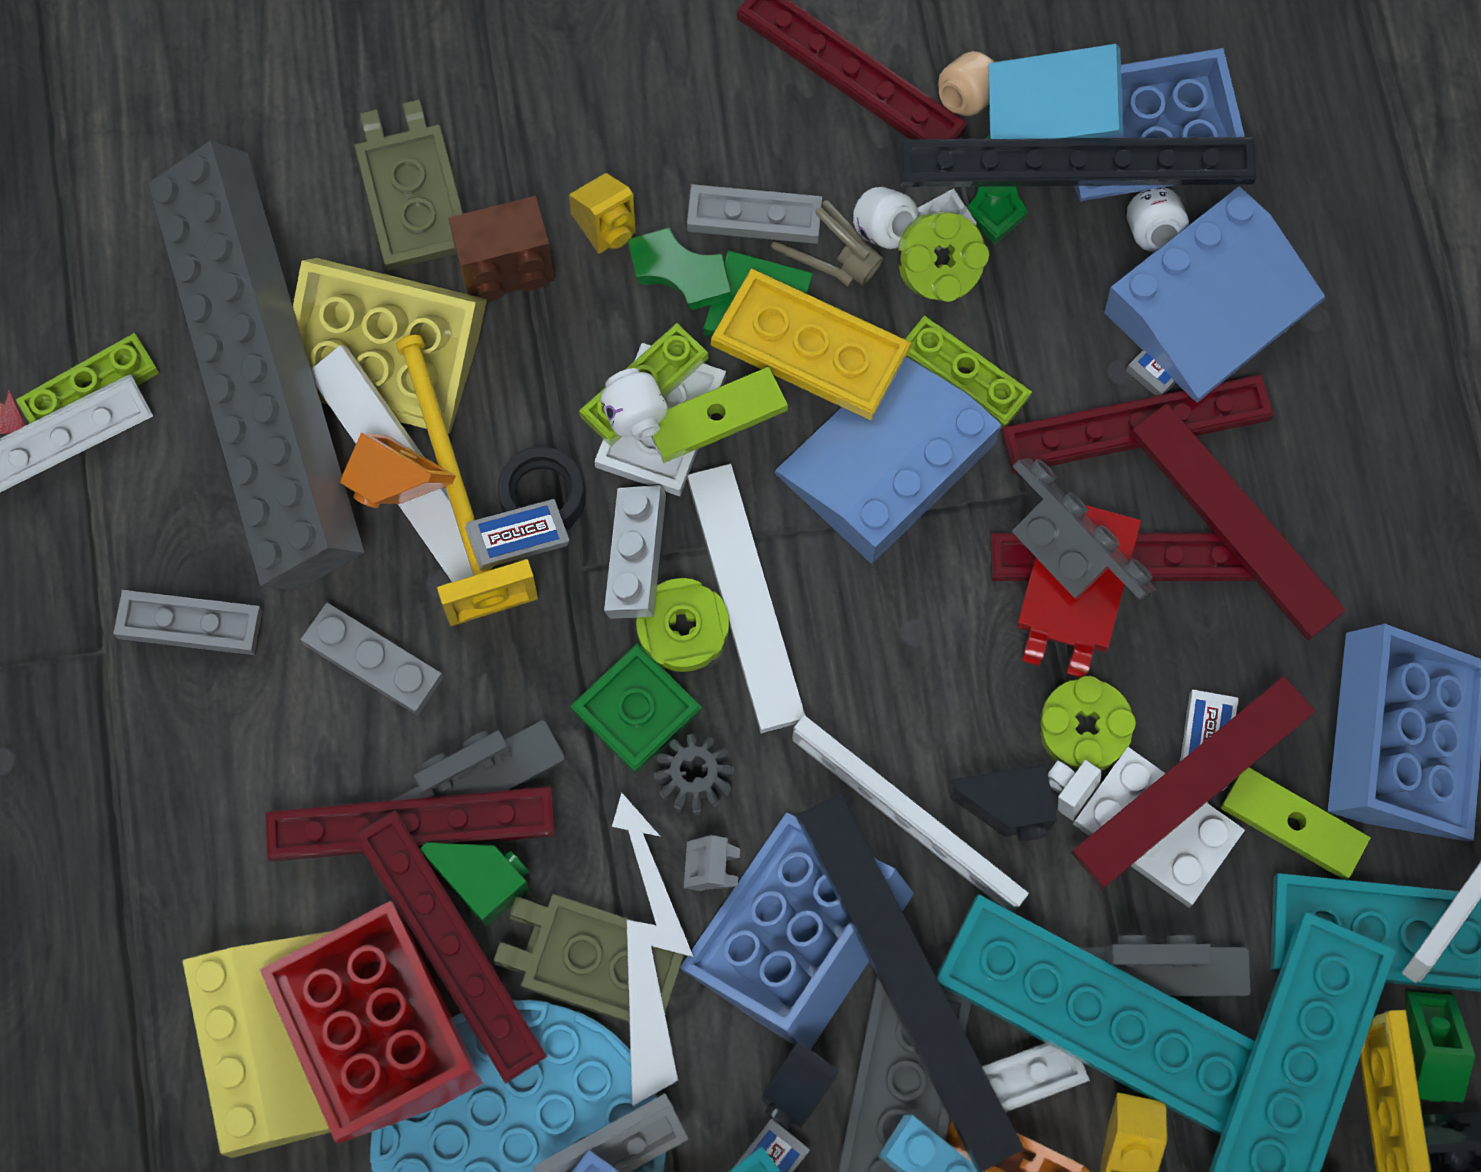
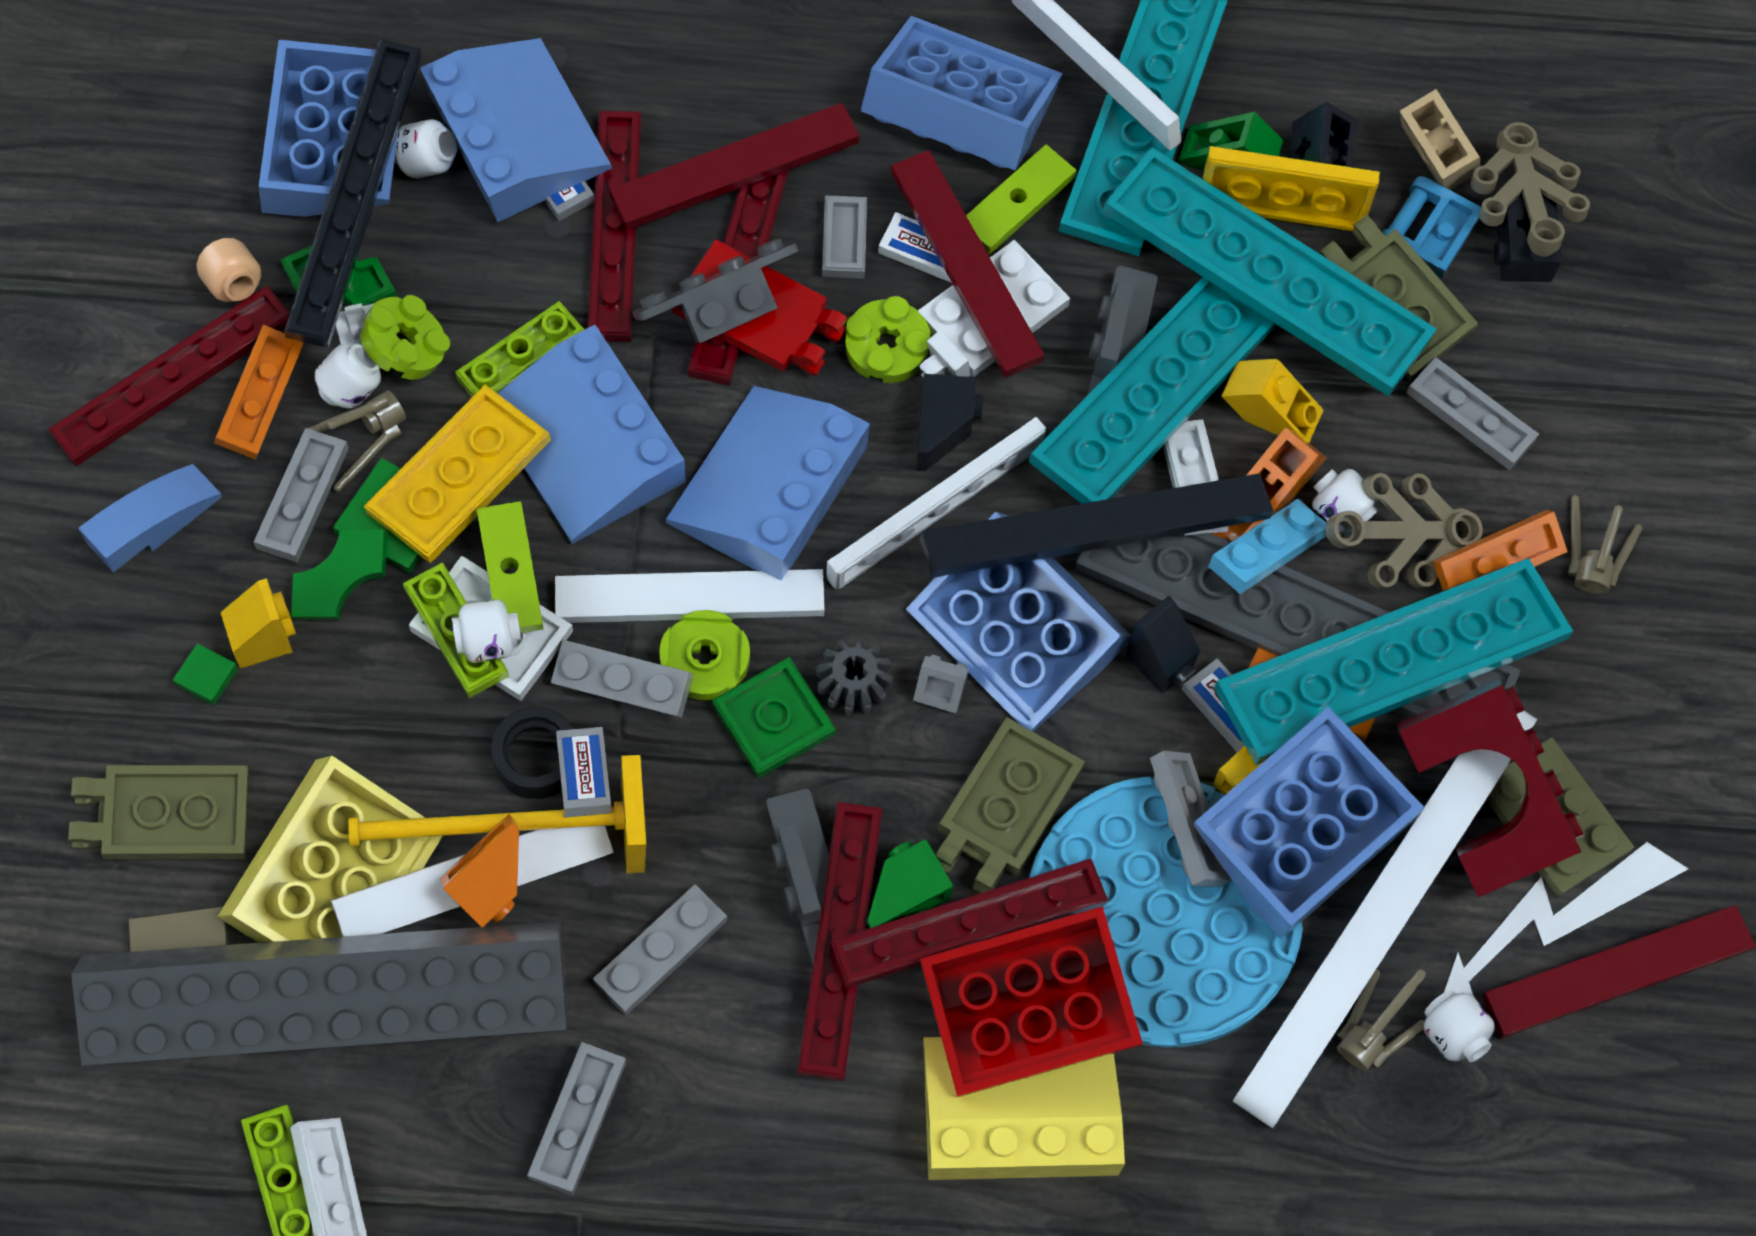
camera: 80 degrees left, 5 degrees down
copper brick [448,196,554,302] -> none
white sticker [612,793,693,1106] -> none
medium azure tile [989,44,1123,139] -> none
none -> medium blue slope [78,464,222,573]
none -> dark tan tile [129,907,228,952]
none -> green tile [172,643,238,706]
none -> orange plate [214,325,304,460]
none -> medium blue slope [666,386,870,581]
none -> light grey tile [822,195,867,279]

